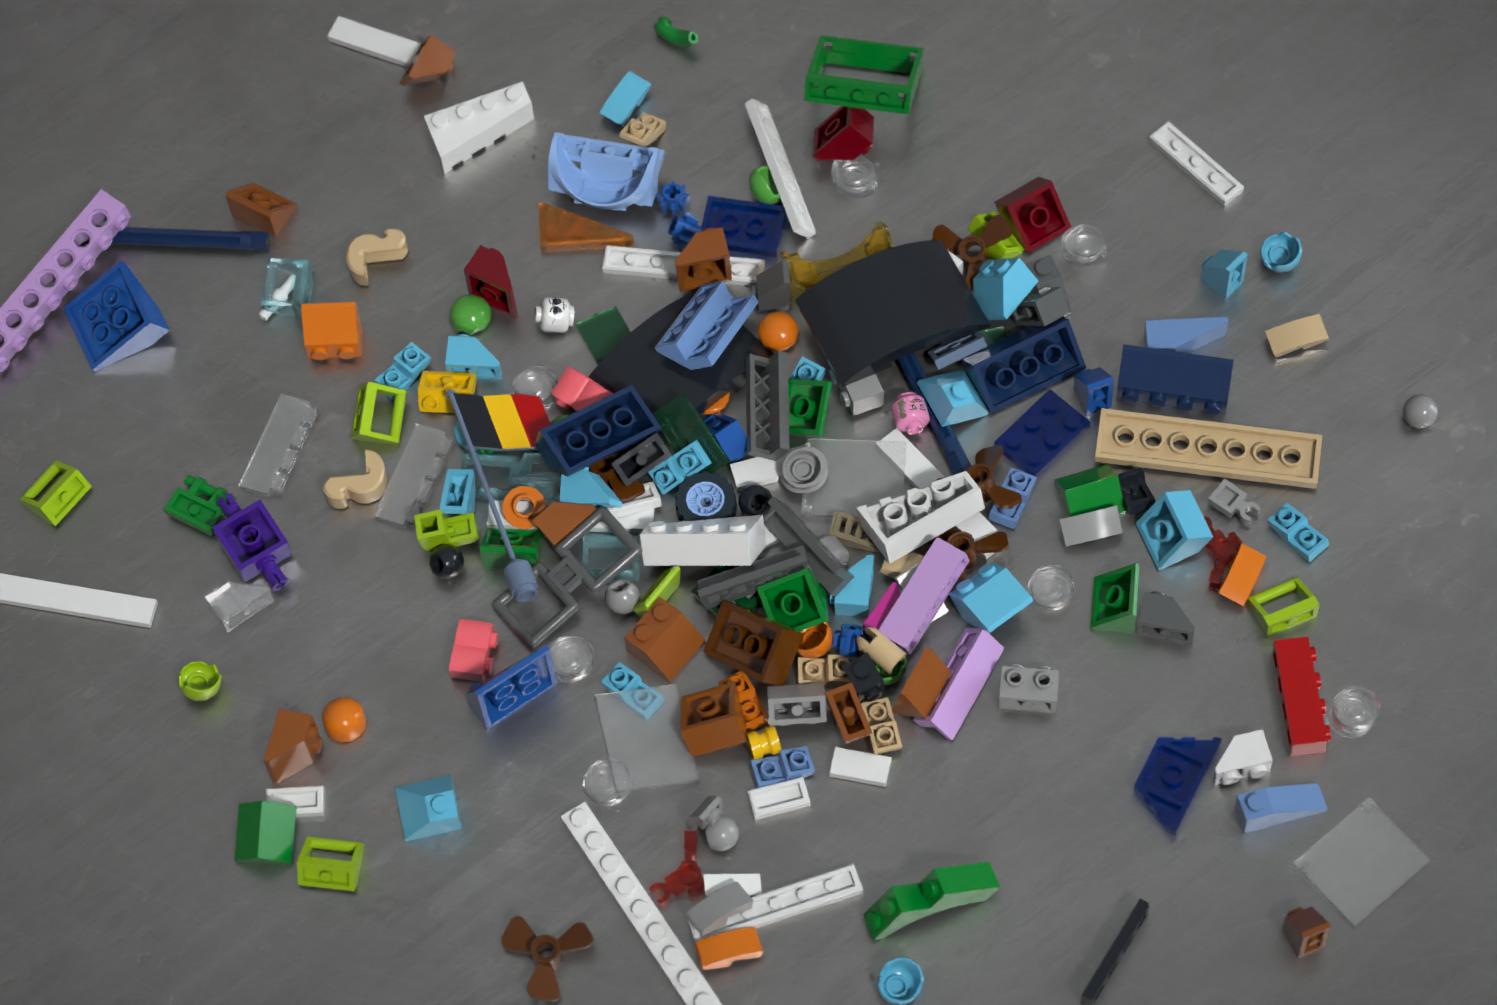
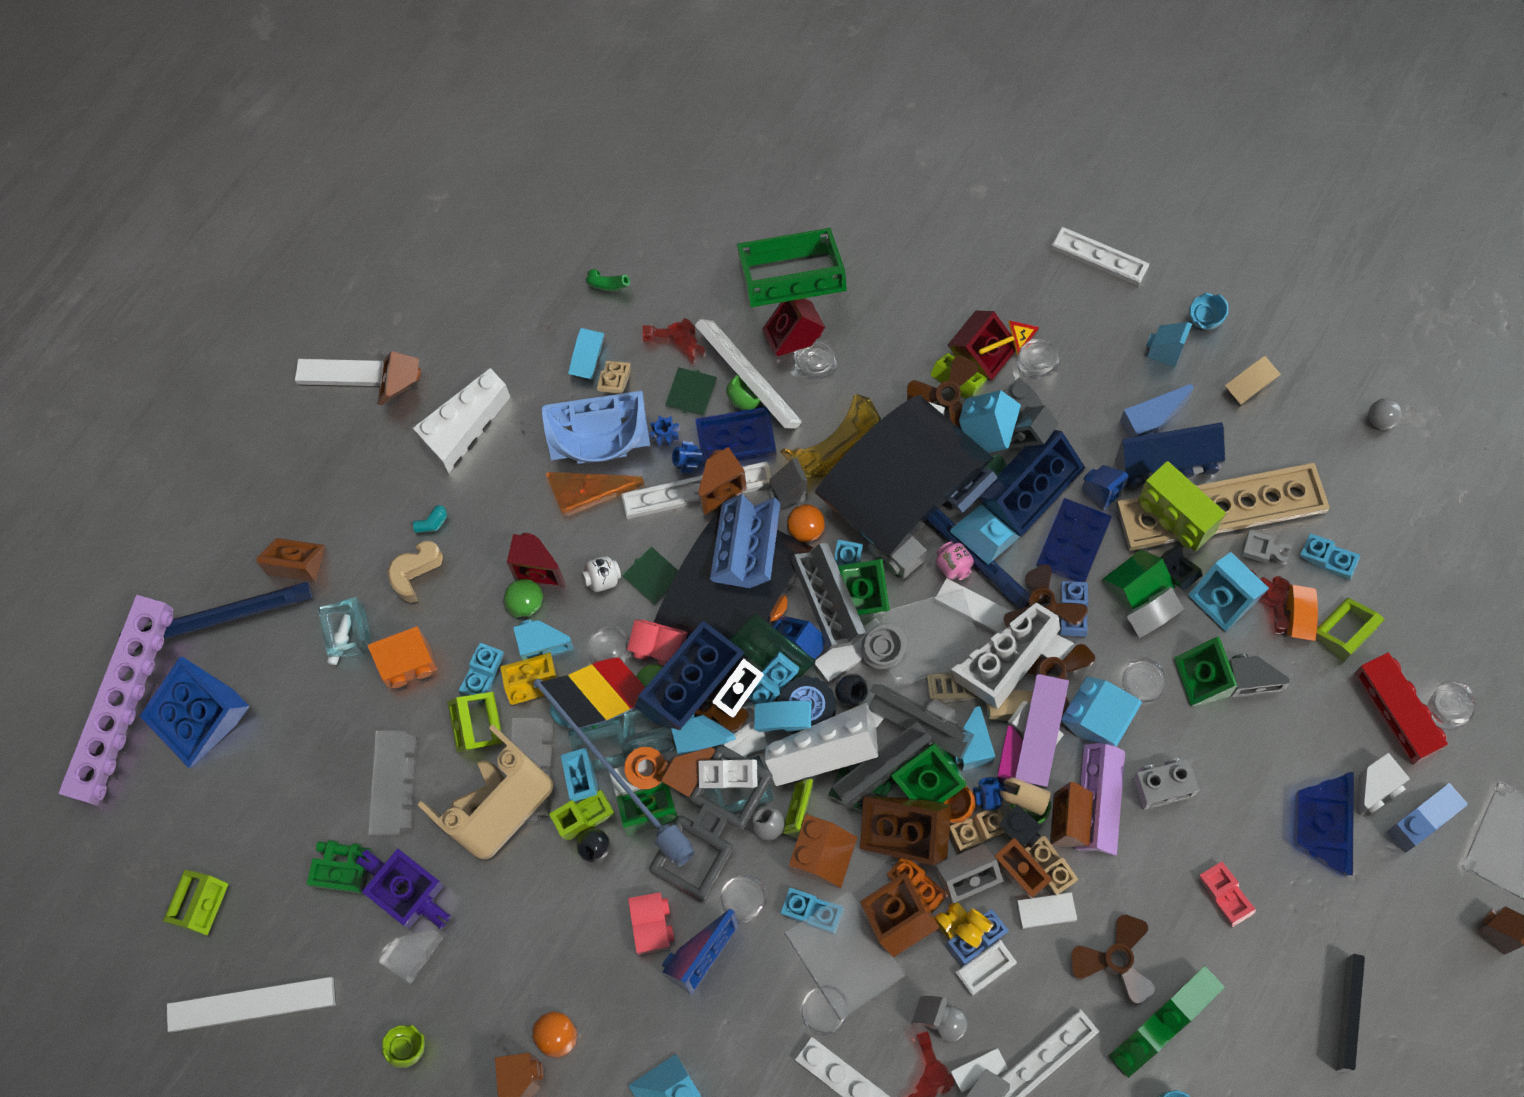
camera: 20 degrees left, 5 degrees up
none -> teal arm [413,505,447,533]
none -> tan windscreen [417,724,553,860]
none -> clear red piece [643,318,706,364]
none -> clear green piece [665,367,717,416]
none -> white slope [699,760,757,788]
none -> medium azure slope [754,701,811,732]
none -> yellow wheel [955,908,994,948]
none -> piece [979,320,1039,356]
none -> reddish brown piece [1071,915,1155,1004]
none -> lime brick [1138,461,1226,552]
none -> coral slope [1199,862,1256,927]

